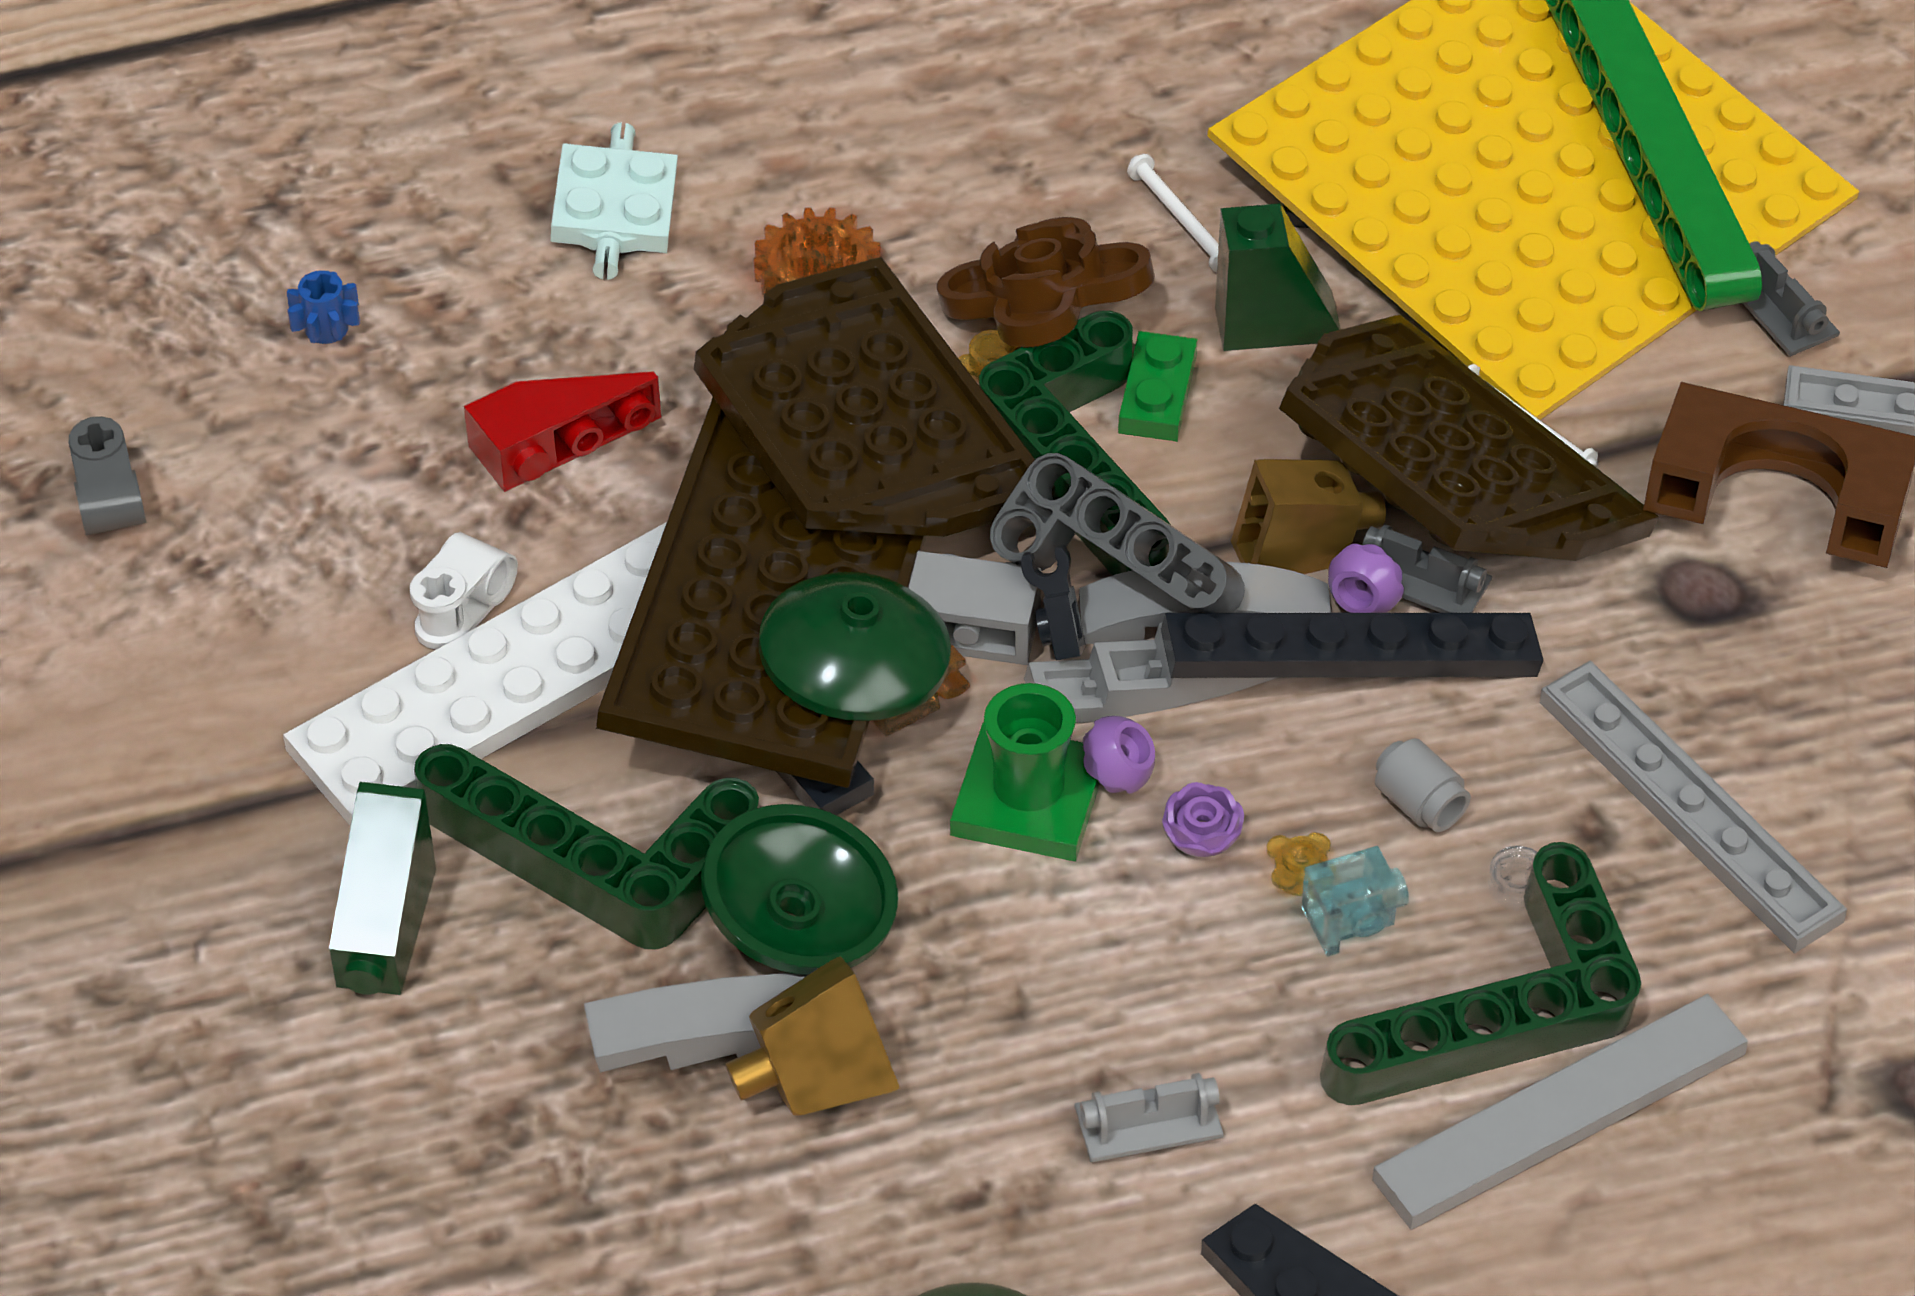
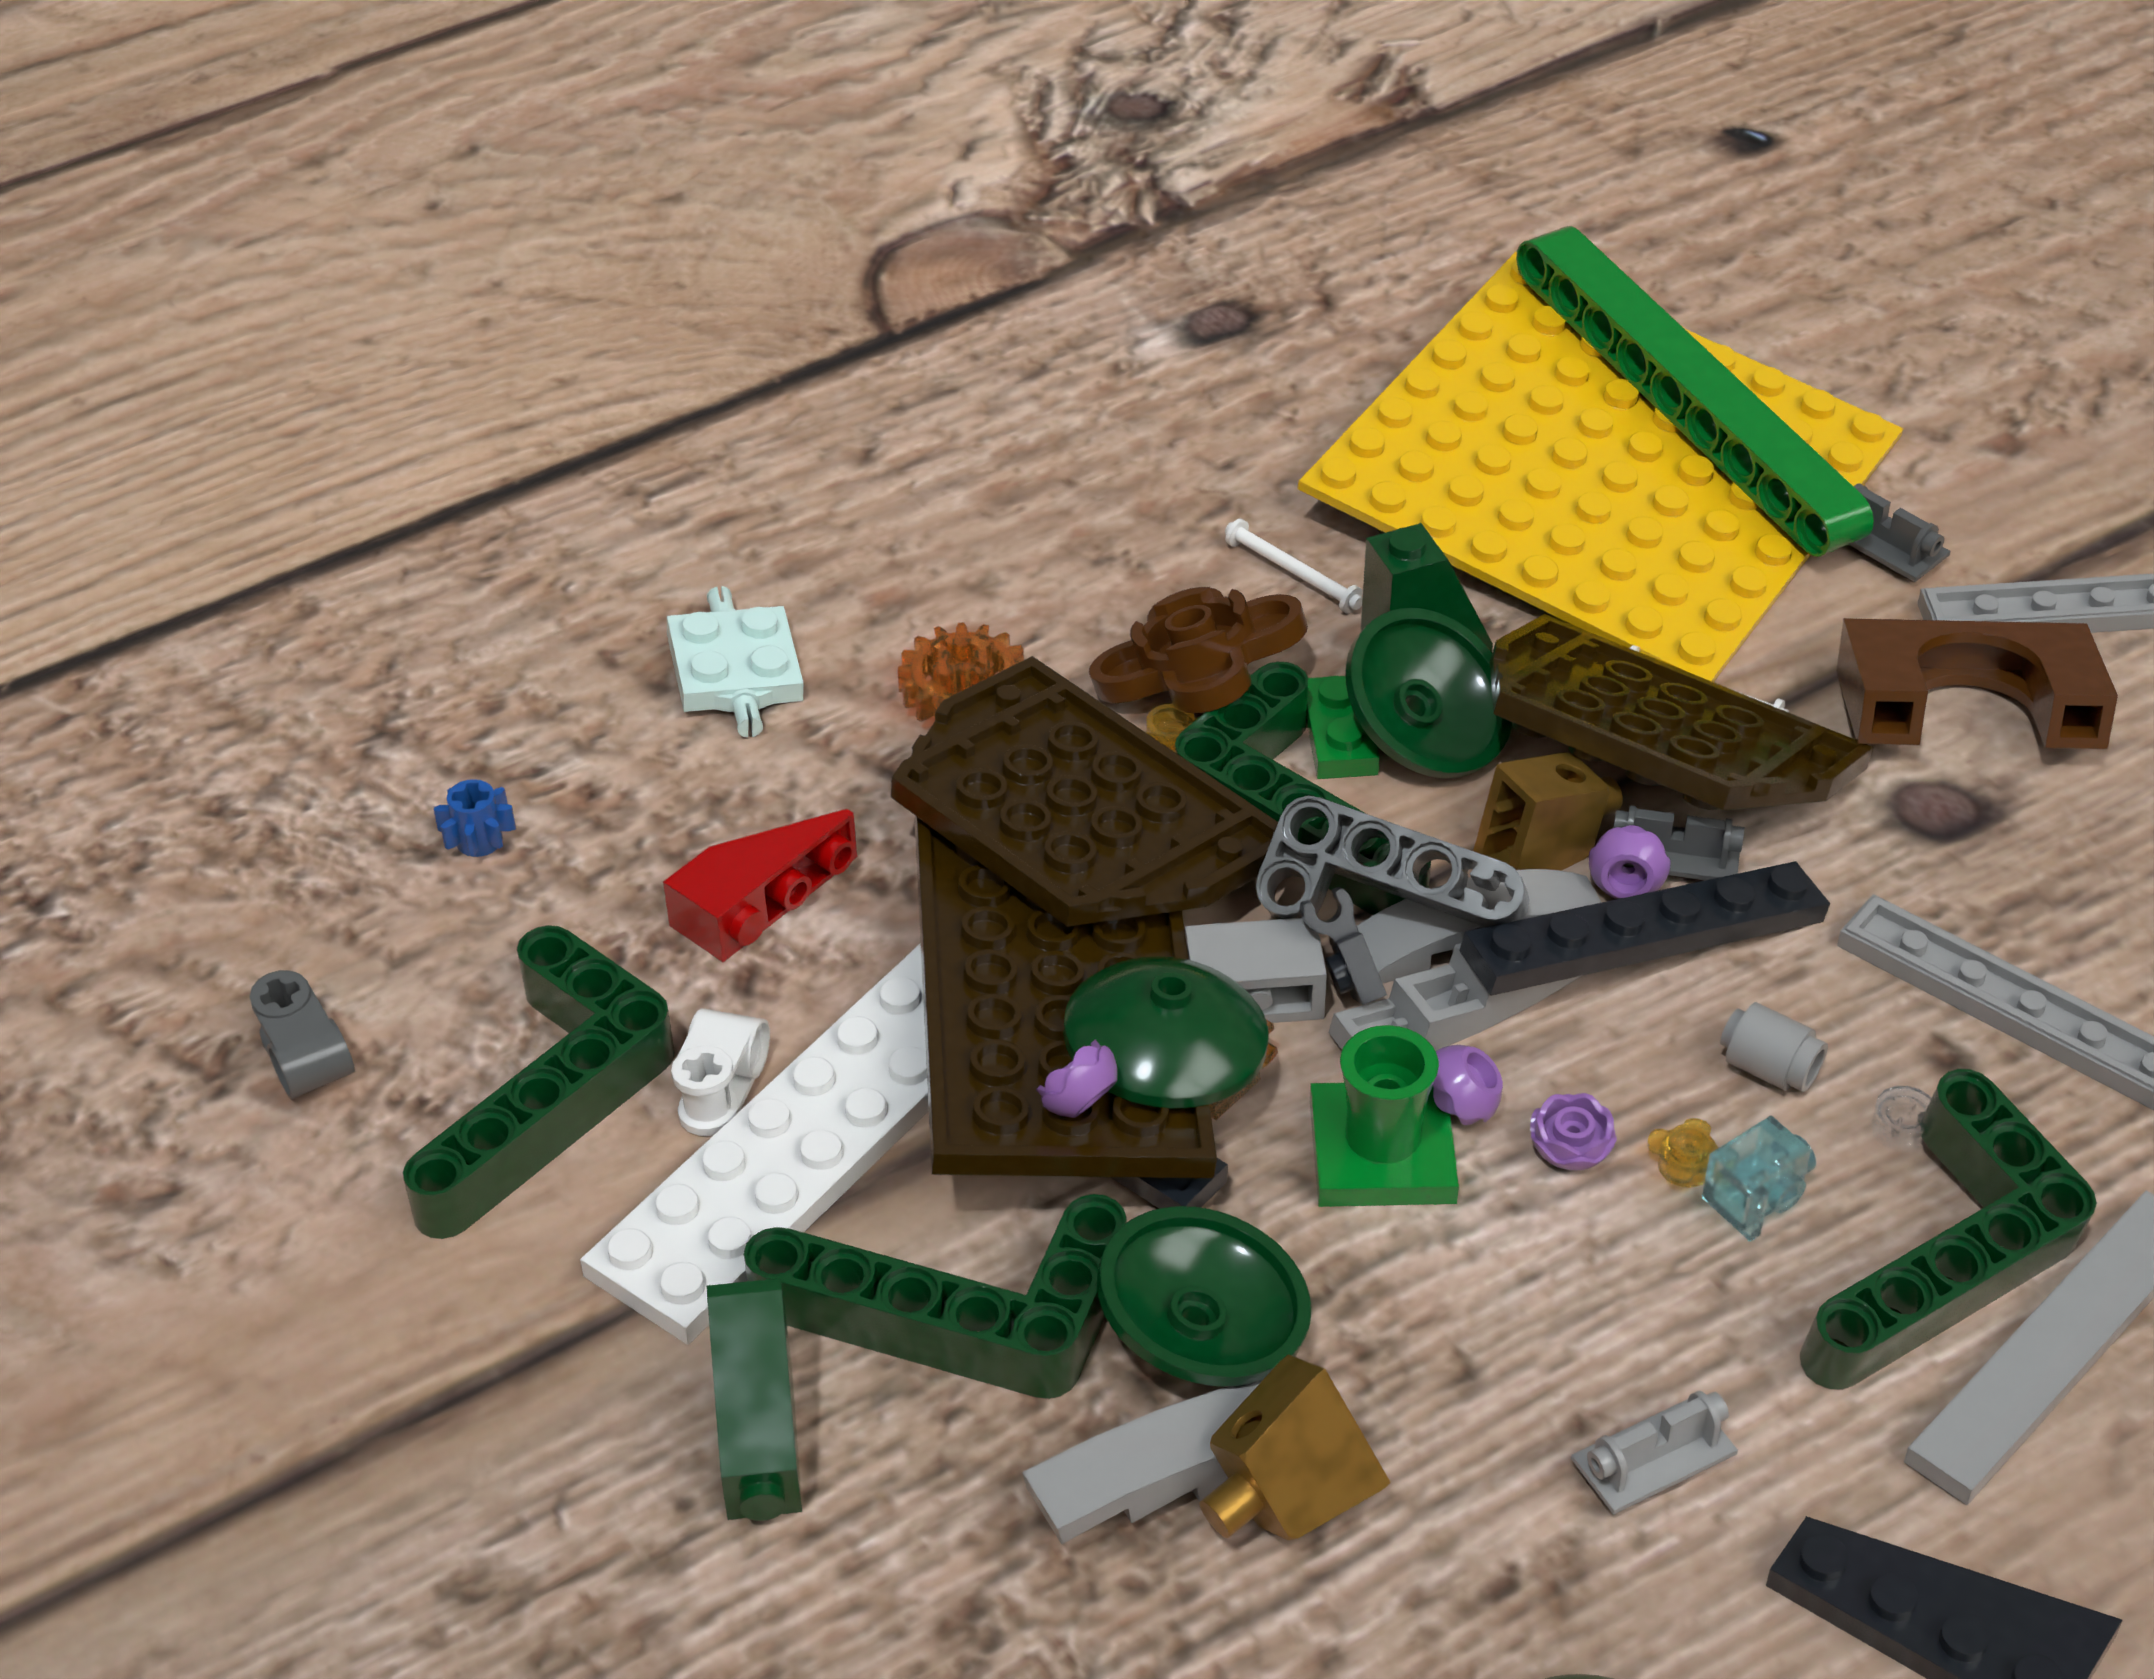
camera: 15 degrees left, 5 degrees down
none -> dark green beam [403,925,675,1239]
none -> medium lavender plate [1036,1039,1117,1118]
none -> dark green dish [1345,608,1513,778]

